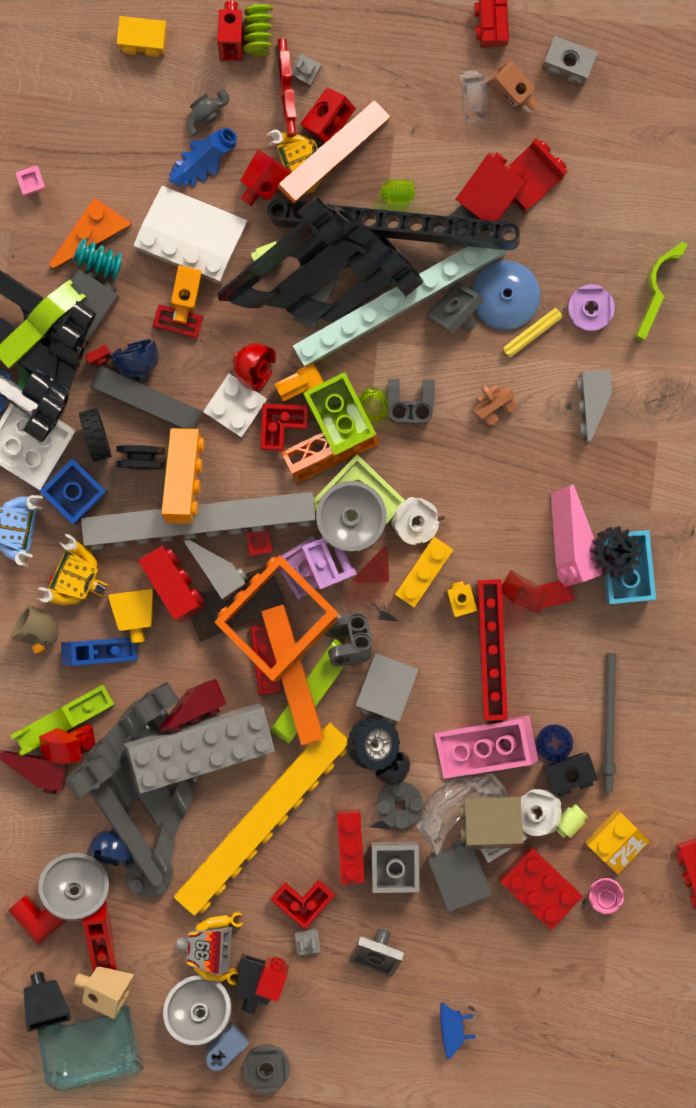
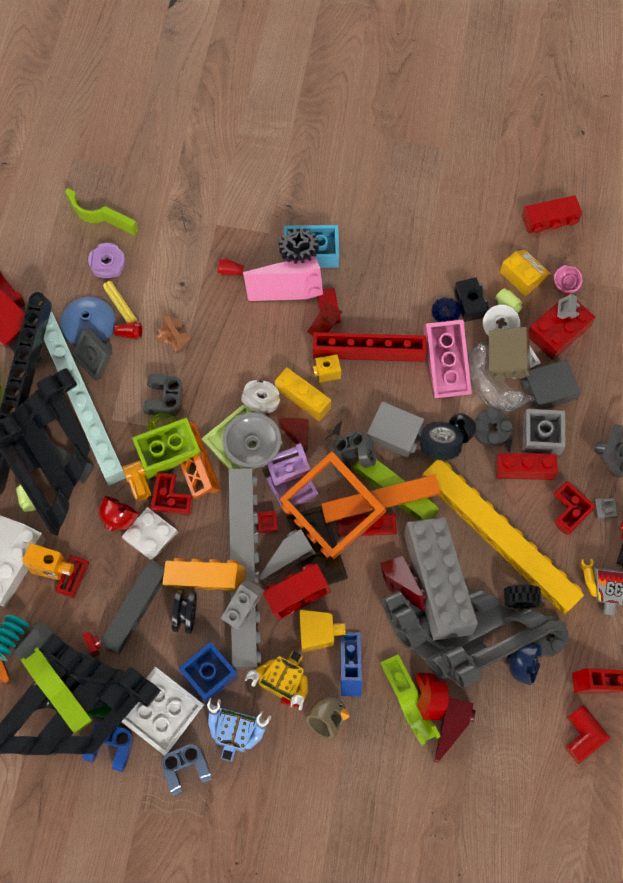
camera: 90 degrees left, 20 degrees down
light grey dish [38,853,109,921] -> none
black tyre [79,408,112,462] -> none
dark blue cylinder [110,339,159,381] -> none
light grey slope [576,370,612,443] -> none
dark grey bar [602,653,616,792] -> none
none -> red cone [114,321,143,340]
none -> red cone [217,258,244,276]
none -> light grey brick [221,580,265,630]
none -> black tyre [504,584,541,609]
none -> light grey tile [557,294,580,319]

